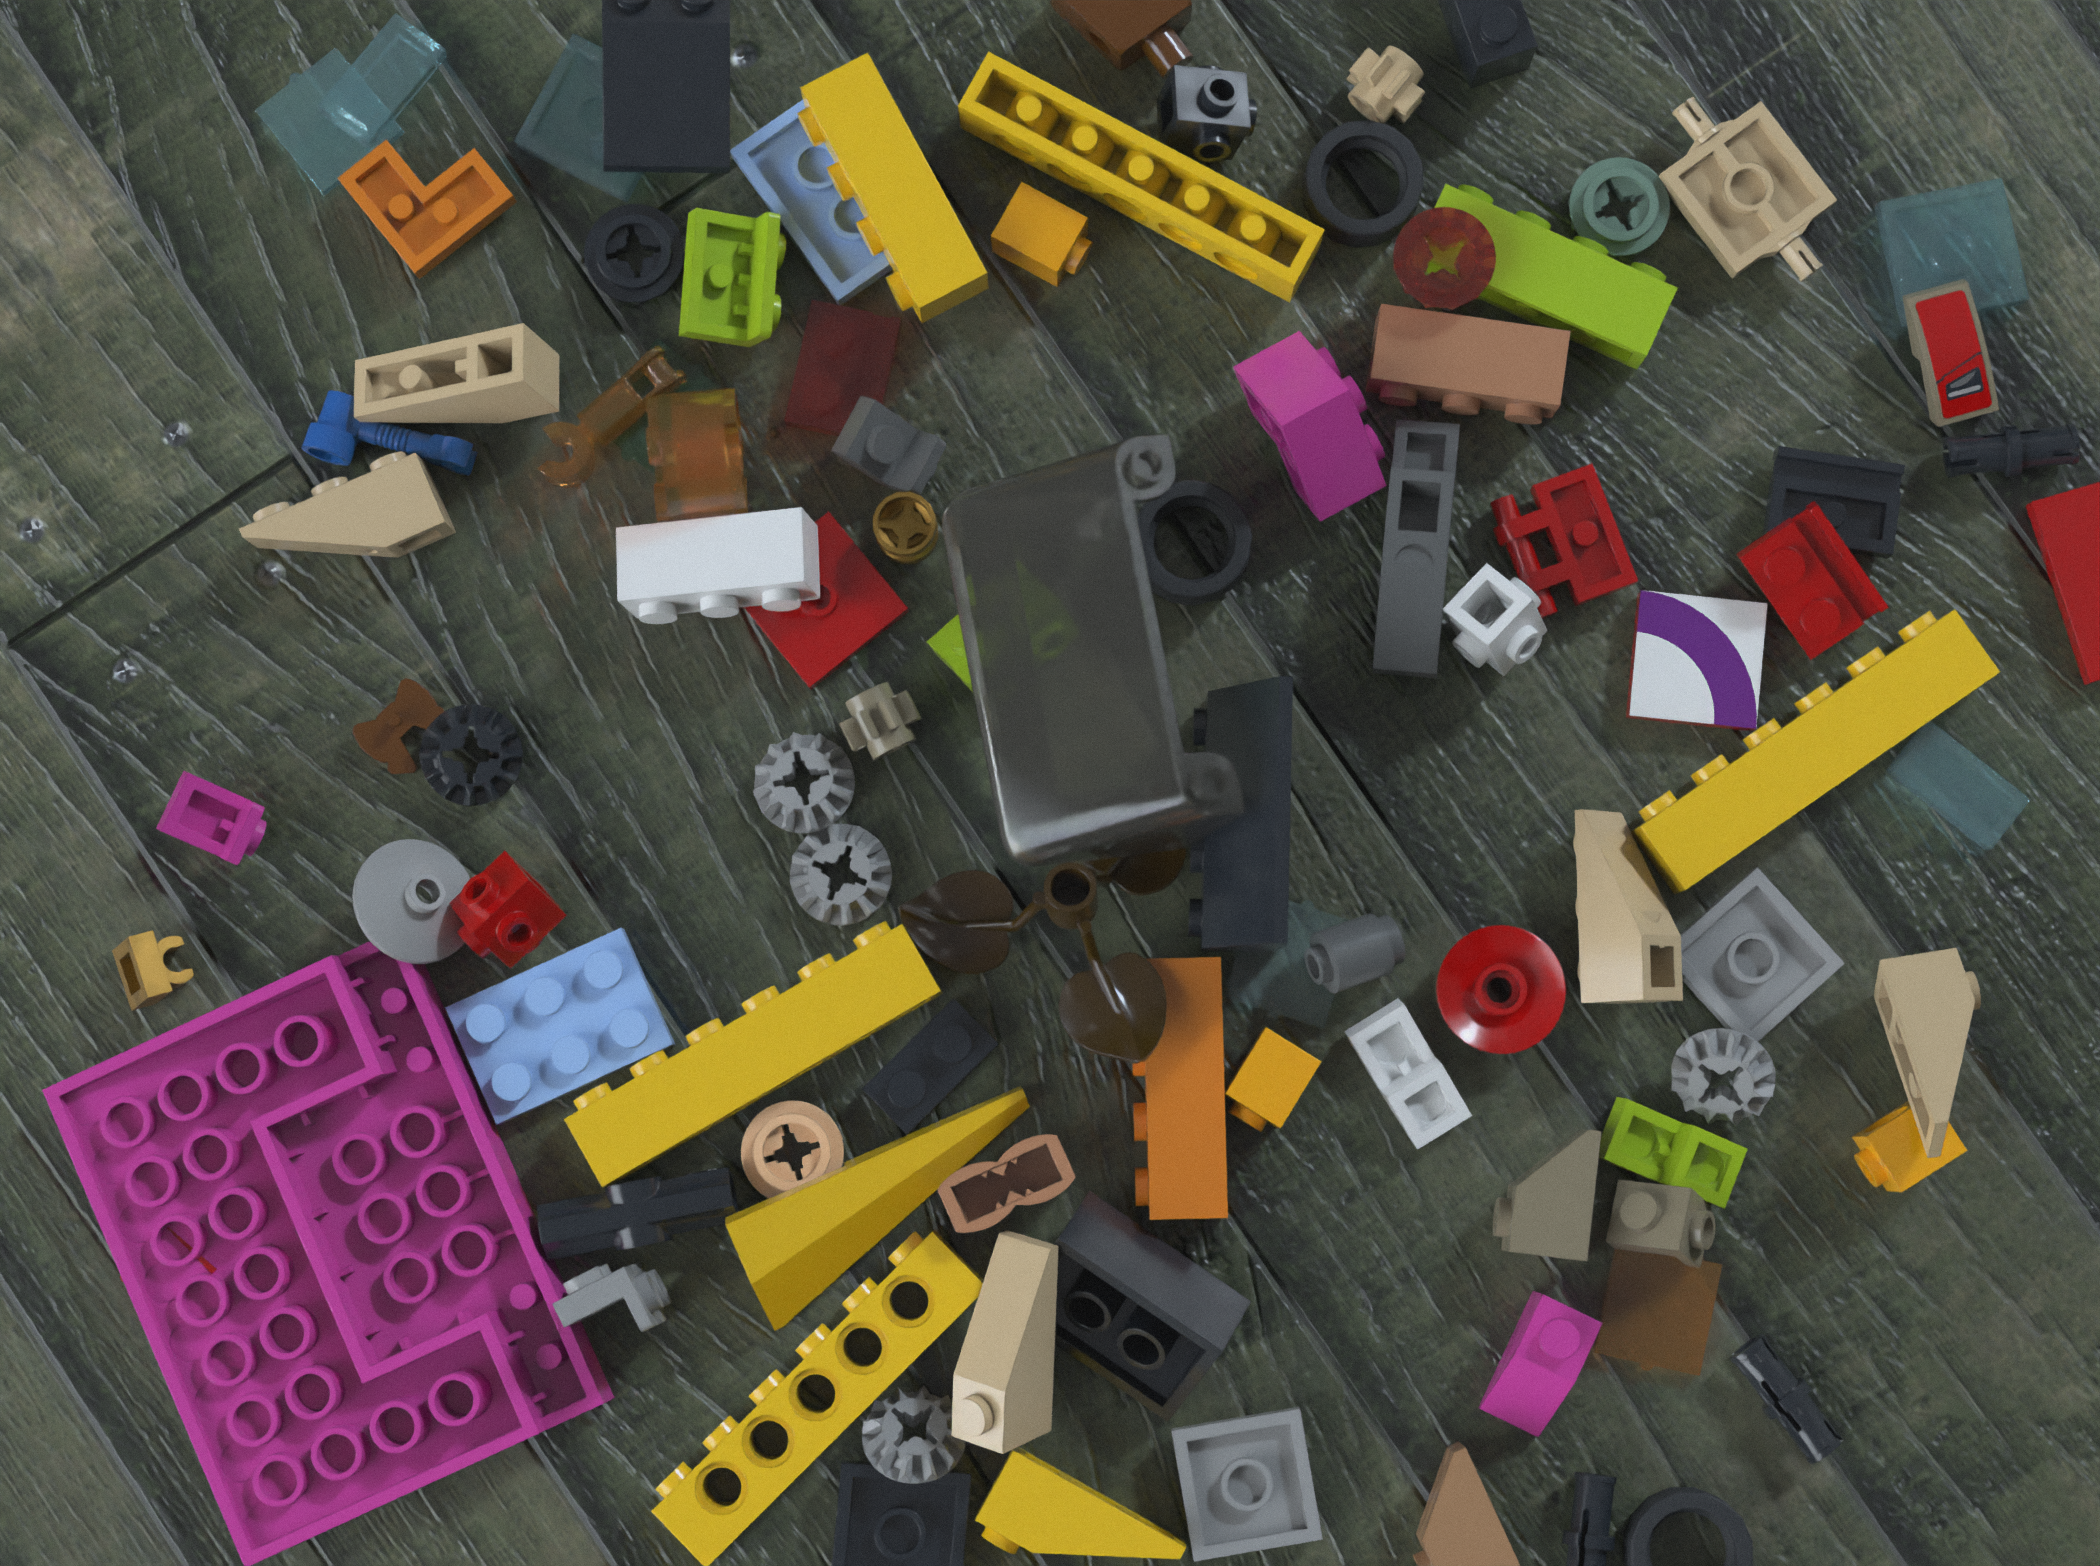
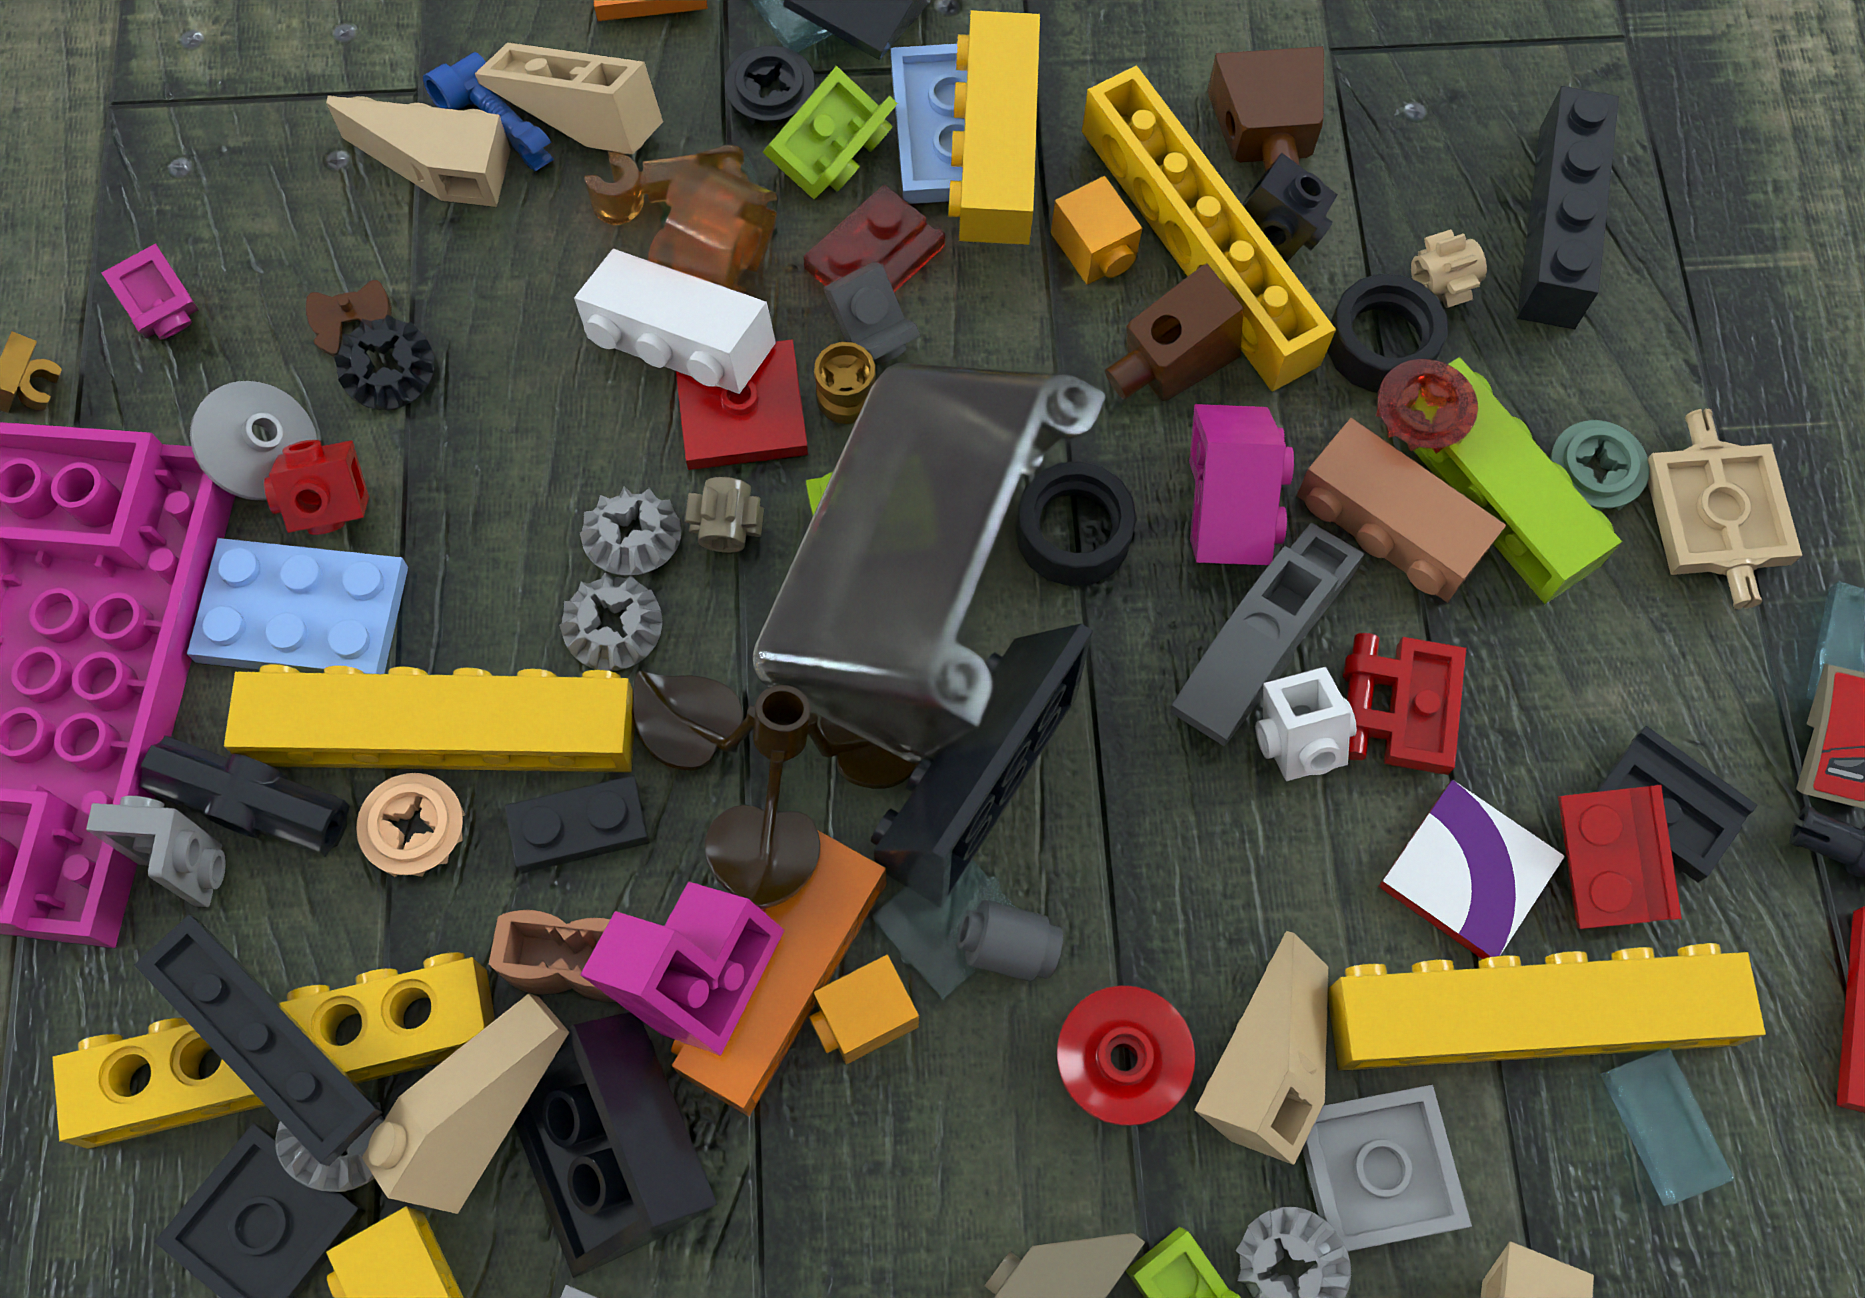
camera: 25 degrees right, 15 degrees down
yellow wedge [725,1086,1030,1331] -> none
white slope [1344,998,1472,1149] -> none
none -> black plate [134,914,383,1167]
none -> dark pink brick [580,882,785,1056]
none -> reddish brown torso [1105,263,1244,401]

